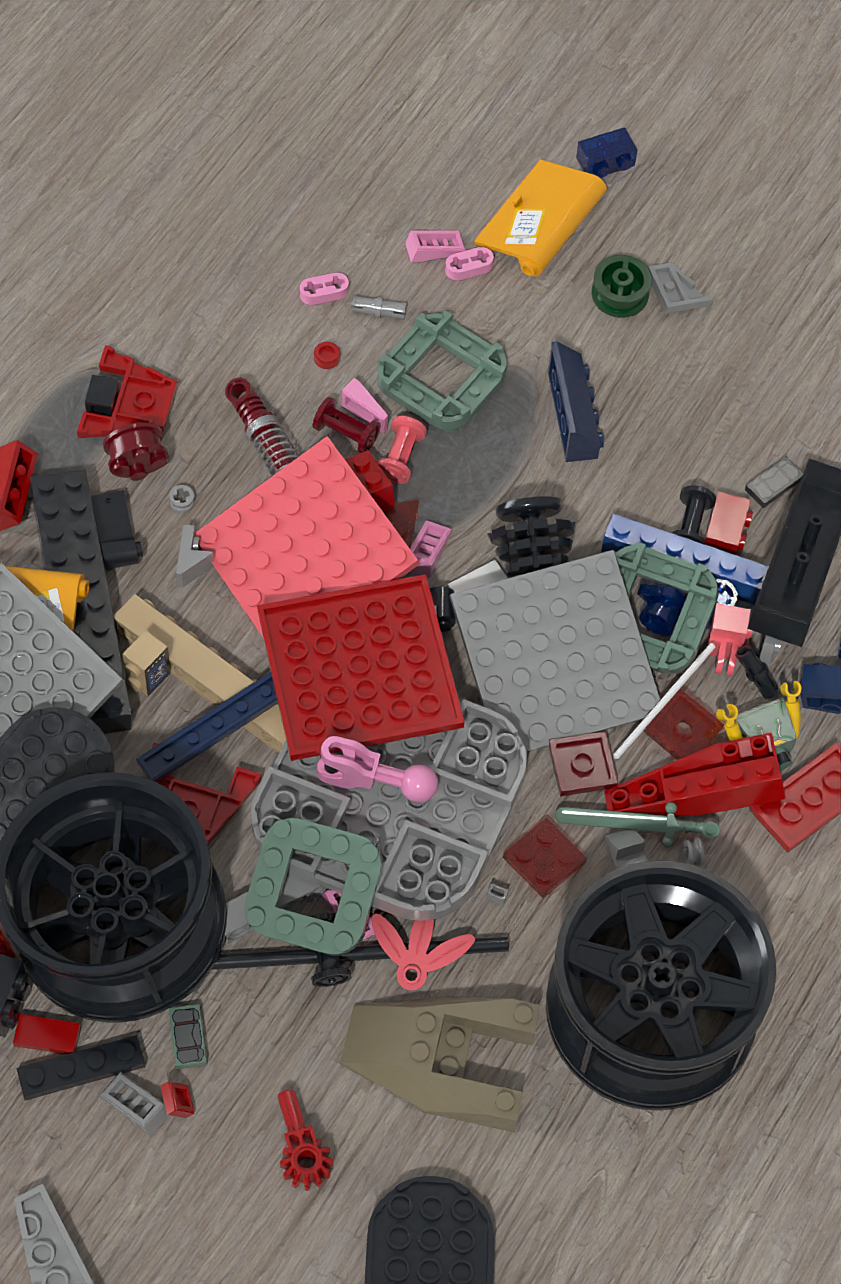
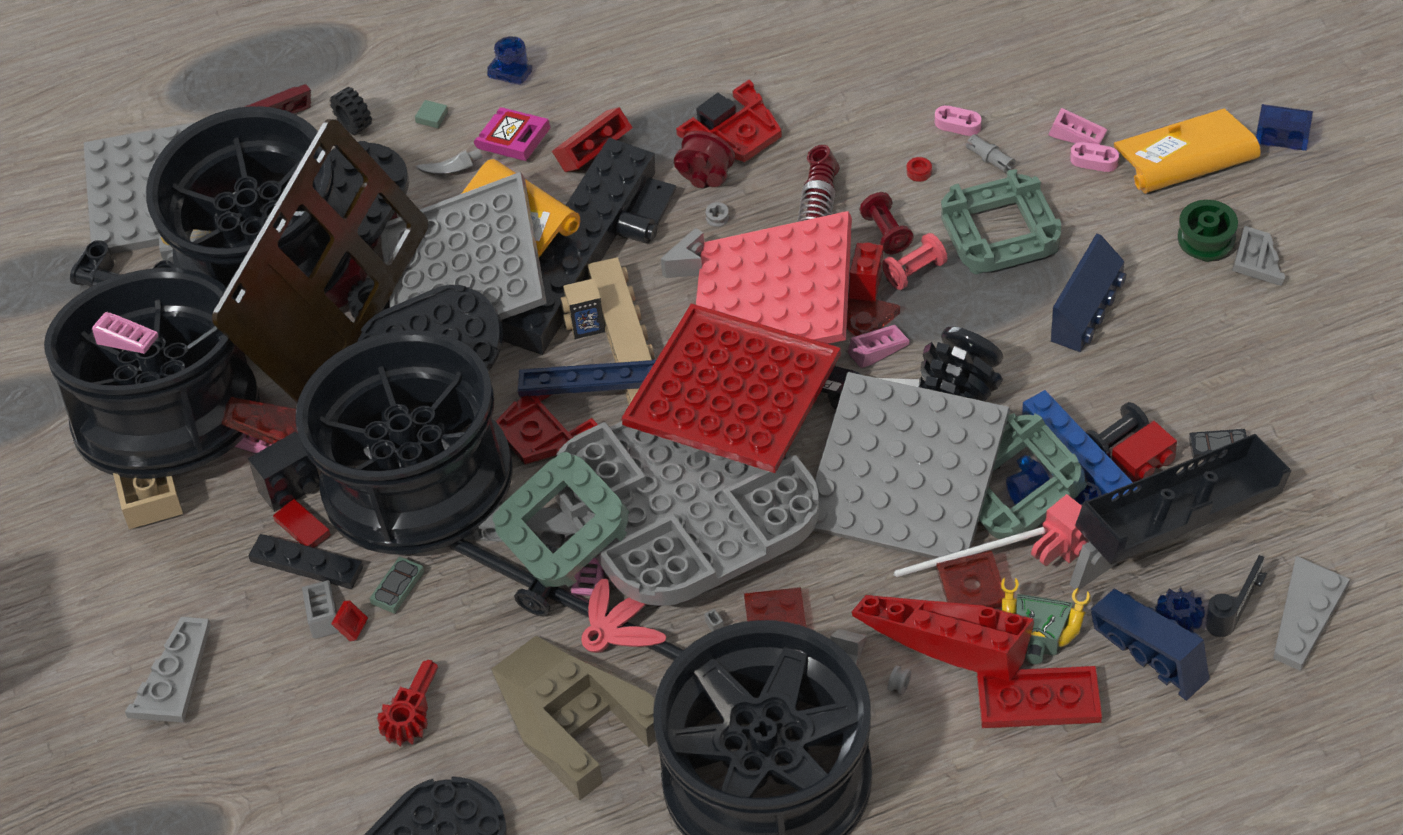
camera: 45 degrees right, 10 degrees down
bright pink piece [317,736,438,803] -> none
bright pink slope [342,378,388,434] -> none
plate [549,731,618,797] -> none
sand green sword [555,802,720,847] -> none
black pin [735,645,779,699] -> none

